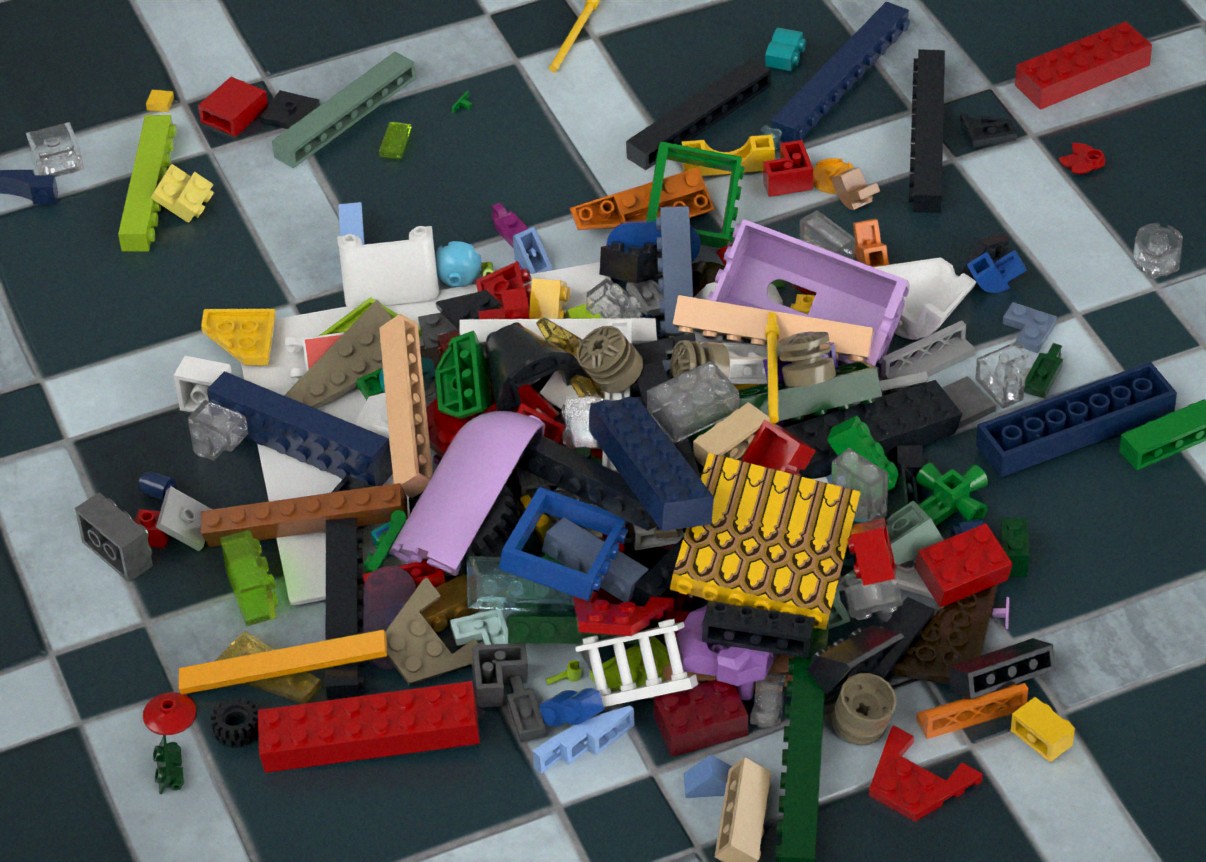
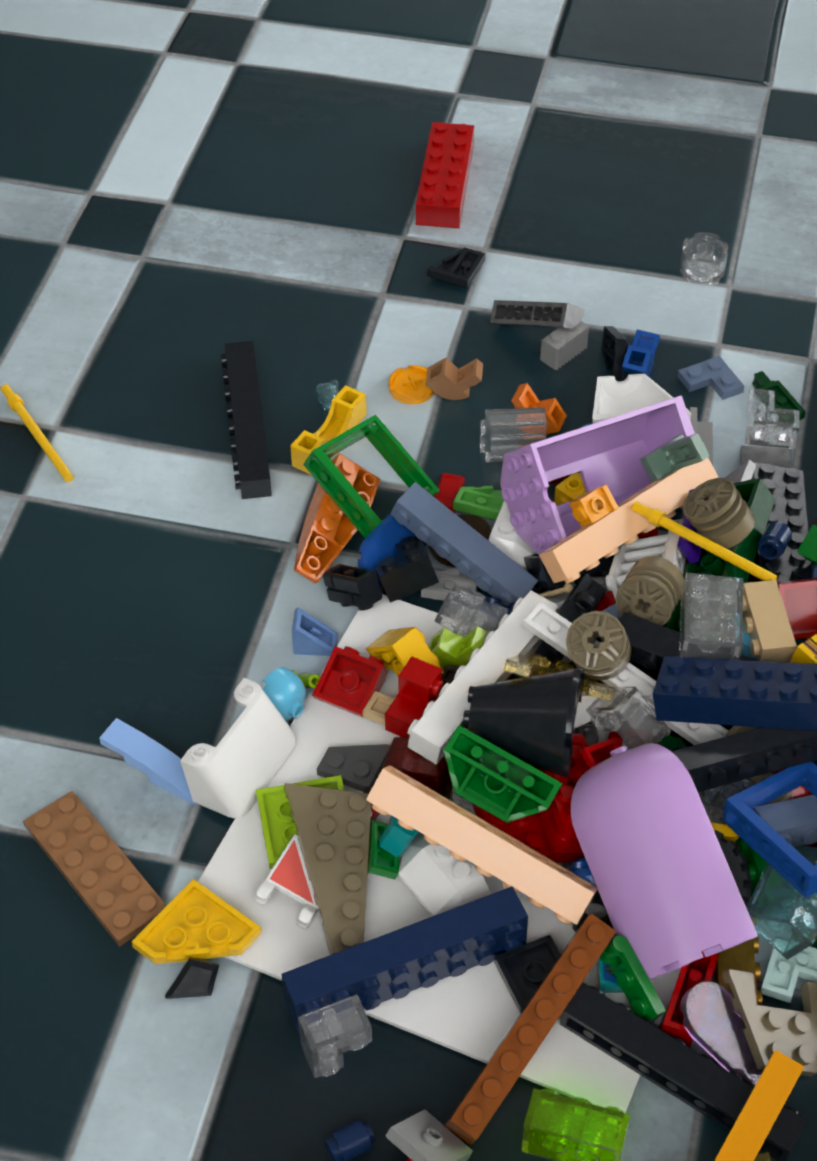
camera: 55 degrees left, 5 degrees up
white brick [174,356,232,416] -> none
clear neon green plate [379,122,412,159] -> none
black wing [436,290,501,330] -> none
green piece [452,91,472,113] -> none
magenta hinge [491,203,528,249] -> none
red brick [763,140,813,197] -> none
teal brick [765,28,806,71] -> none
dark blue brick [771,1,910,143] -> none
black brick [909,49,945,213] -> none
red plate [1059,143,1105,174] -> none
none -> medium nougat plate [23,791,167,947]
none -> black piece [165,957,220,999]
none -> black brick [323,564,383,611]
none -> flat silver brick [490,300,585,328]
none -> light grey brick [540,321,589,370]
none -> light orange brick [569,484,619,527]
none -> sand green bracket [640,433,710,482]
none -> dark blue brick [758,521,792,560]

